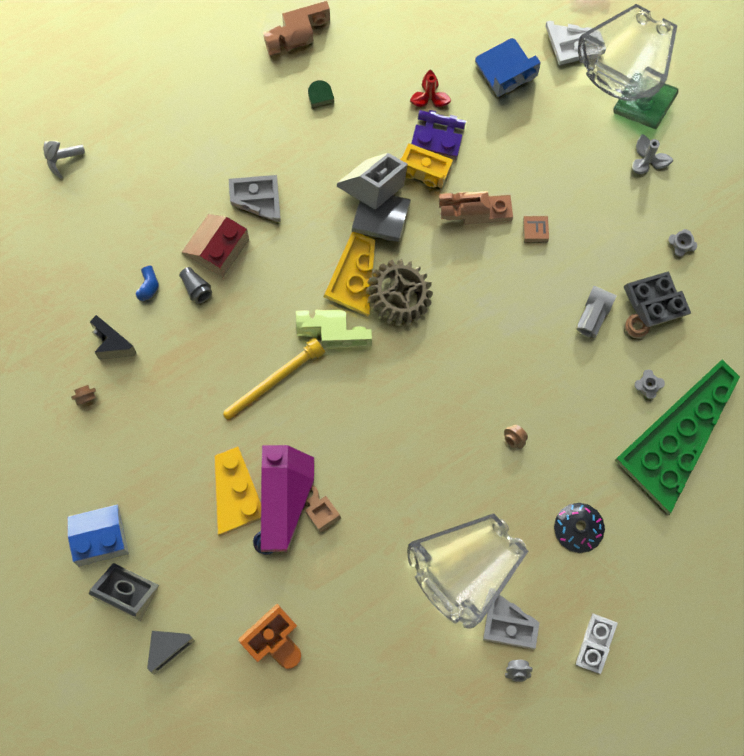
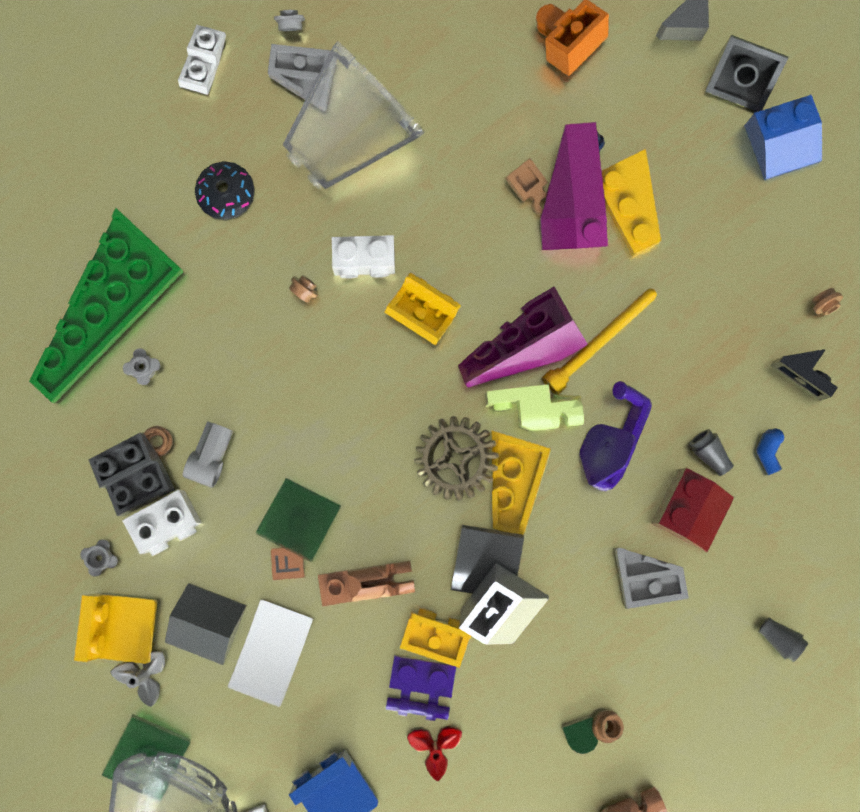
camera: 170 degrees right, 10 degrees up
none -> yellow bracket [74,593,157,664]
none -> white brick [122,490,202,556]
none -> dark grey slope [165,583,247,665]
none -> white sticker [228,600,313,707]
none -> clear green plate [256,478,341,562]
none -> white brick [332,235,395,278]
none -> yellow bracket [384,273,461,346]
none -> magenta wedge [458,286,588,387]
none -> dark purple piece [580,381,652,491]
none -> medium nougat plate [592,710,624,743]
none -> dark grey cone [758,617,808,662]

